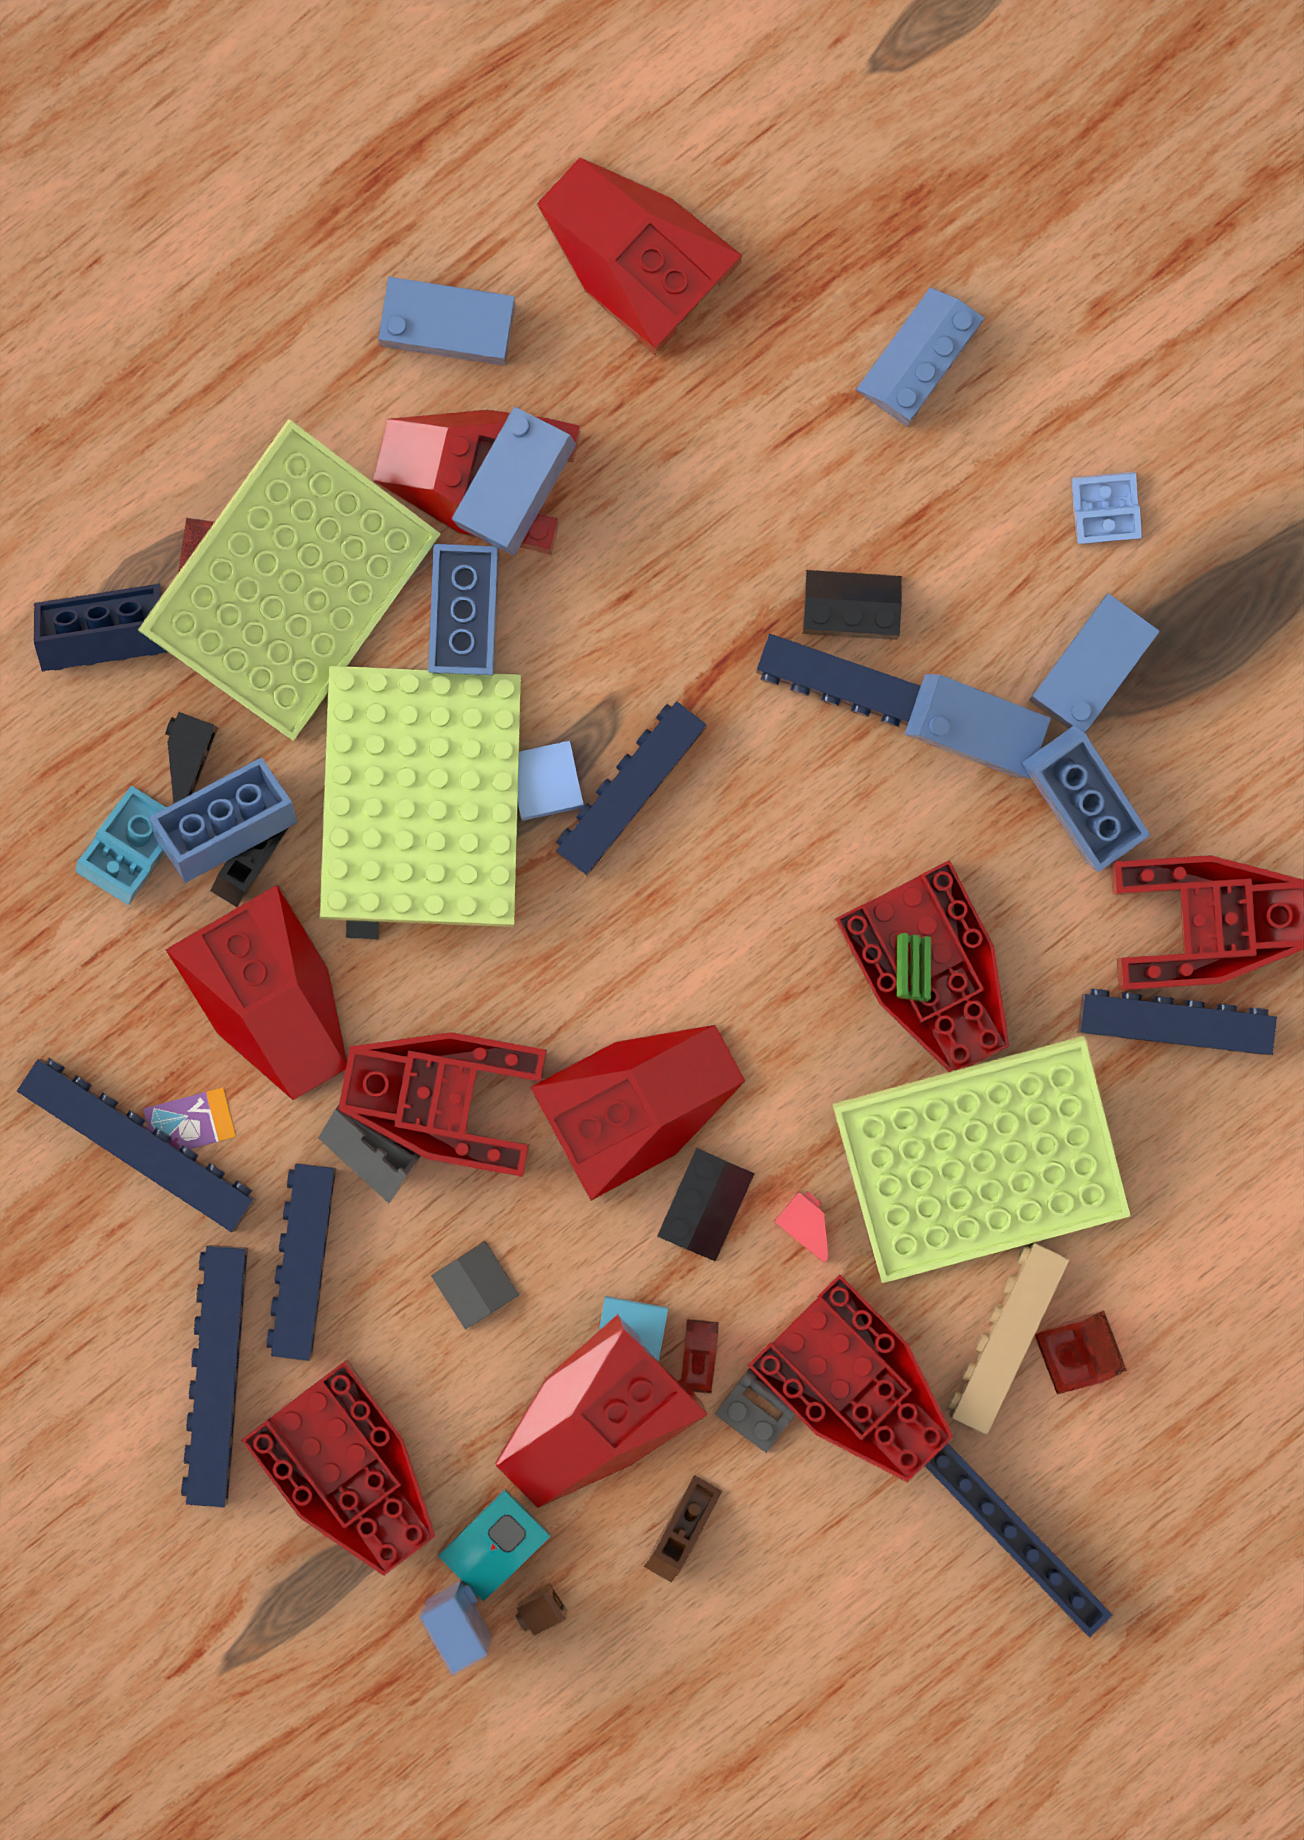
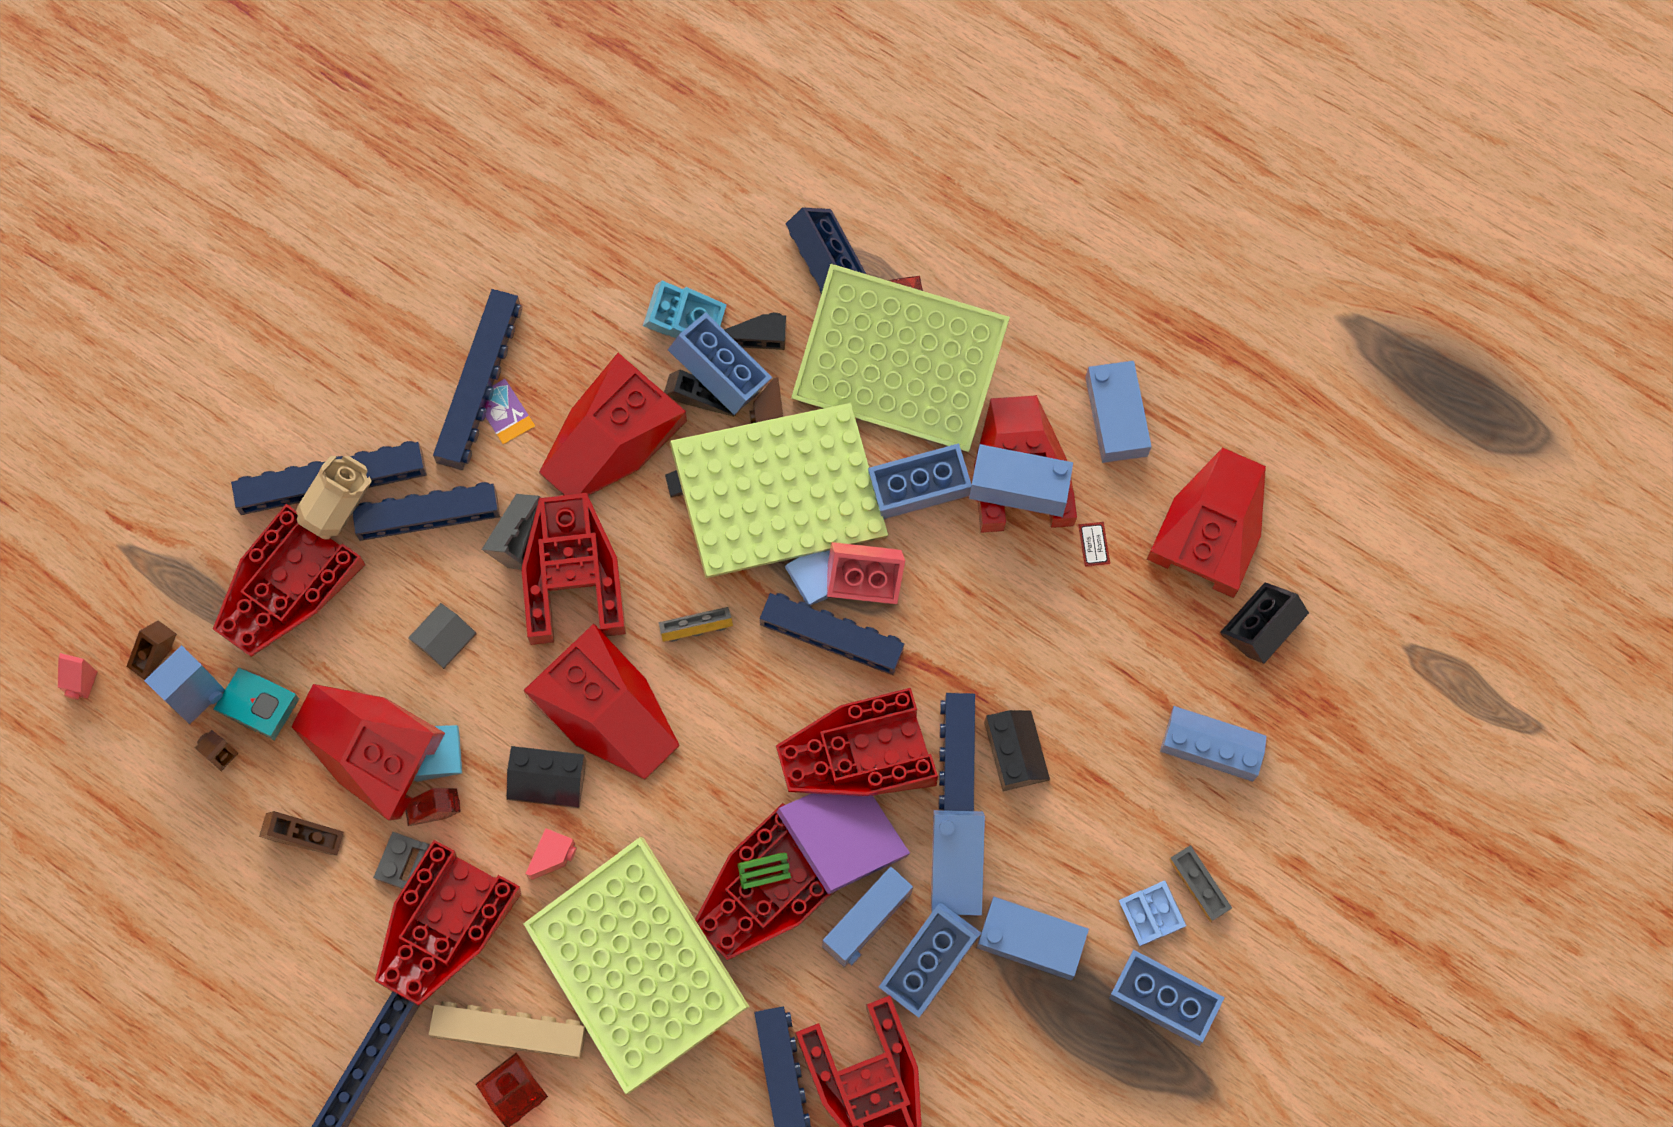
camera: 70 degrees right, 15 degrees down
none -> coral slope [58,653,98,700]
none -> reddish brown slope [126,620,177,680]
none -> tan brick [296,456,371,539]
none -> plate [658,607,733,642]
none -> reddish brown slope [749,377,783,424]
none -> red wedge [776,688,938,796]
none -> medium lavender tile [777,793,910,894]
none -> medium blue brick [822,867,913,967]
none -> coral slope [827,542,905,604]
none -> sticker [1078,522,1110,567]
none -> medium blue brick [1109,950,1225,1047]
none -> dark grey plate [1169,845,1232,922]
none -> black slope [1220,582,1309,664]

